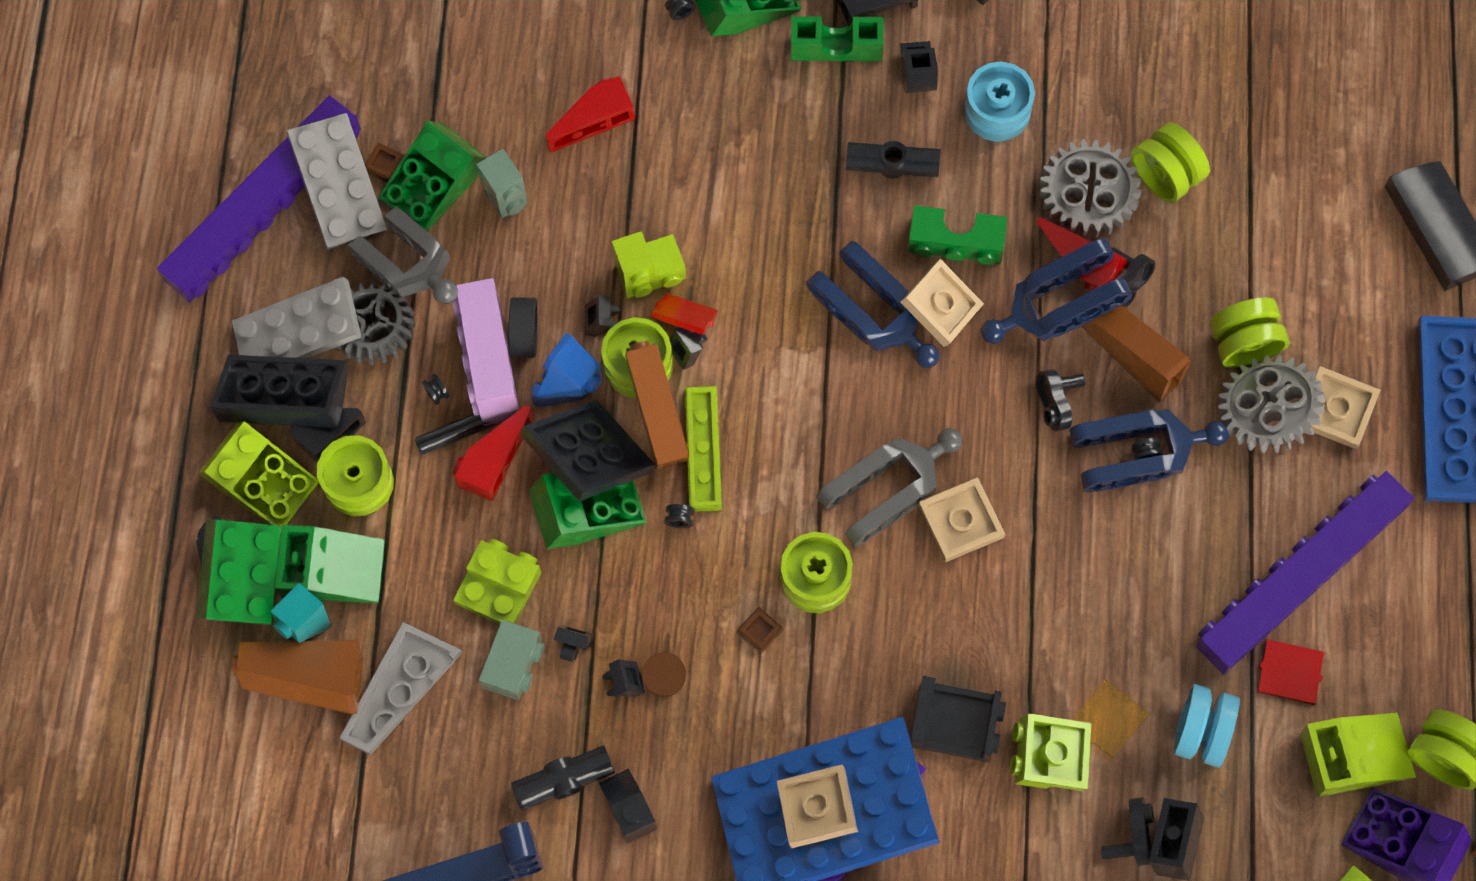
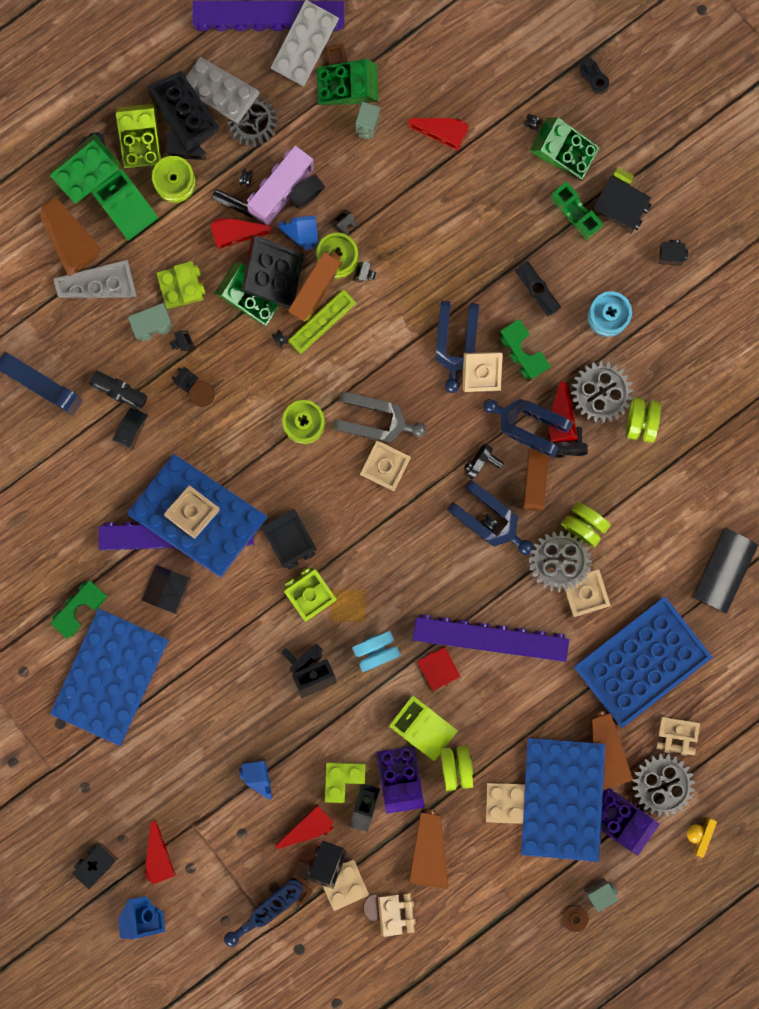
camera: 45 degrees right, 15 degrees up
teal slope [271,583,331,643] -> none
dark grey piece [347,207,458,304] -> none
lime brick [612,231,686,299] -> none
red piece [651,293,718,335] -> none
reddish brown tile [737,607,783,654] -> none
black brick [900,41,938,93] -> none

